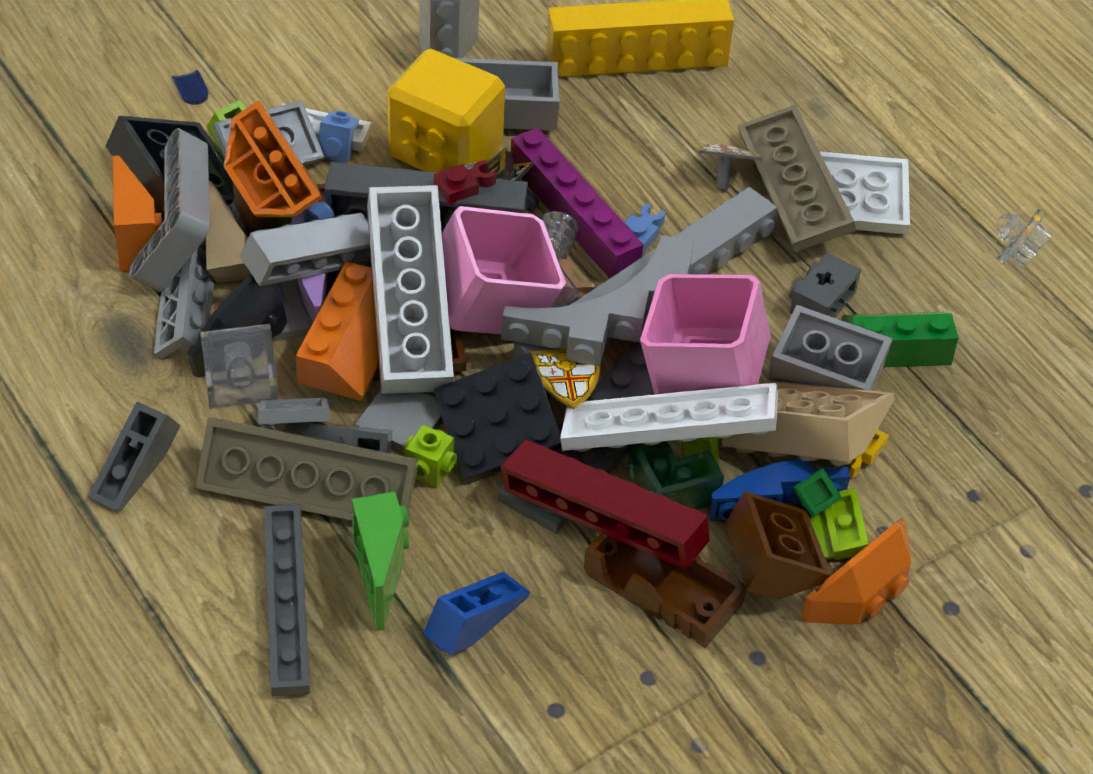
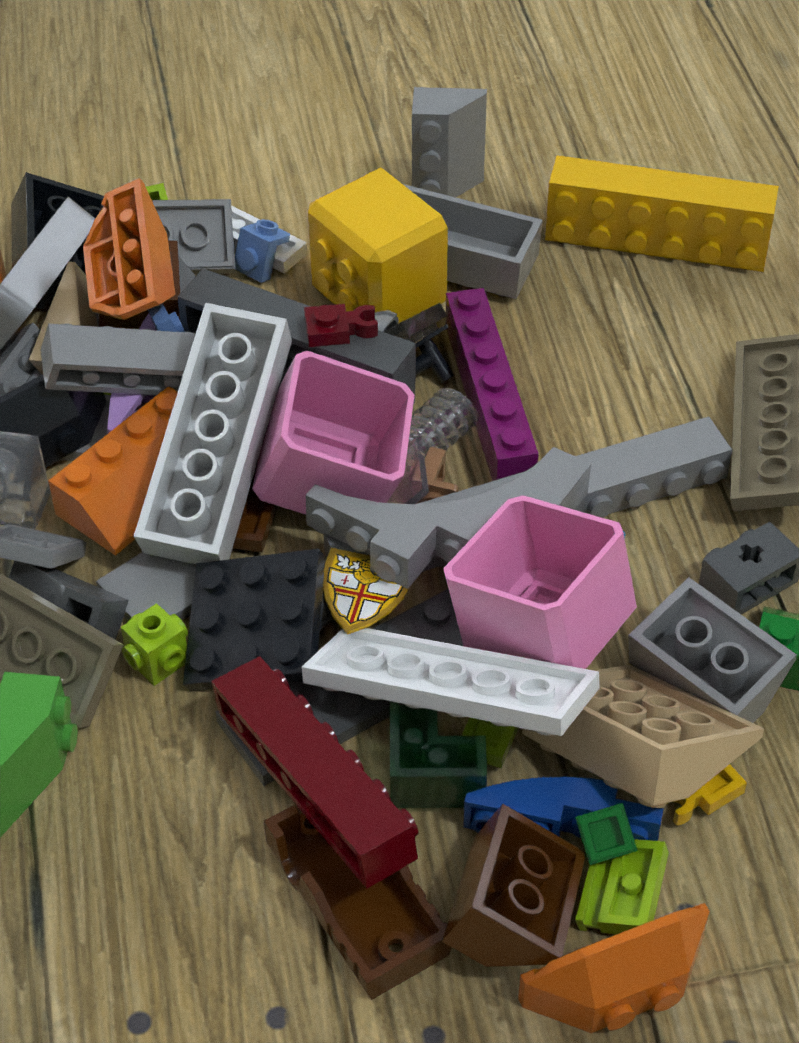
camera: 25 degrees right, 0 degrees up
clear blue piece [171,70,209,105] -> none
blue slope [423,572,530,655] -> none
medium blue plate [624,204,665,255] -> none
flat silver shield [697,144,762,189] -> none

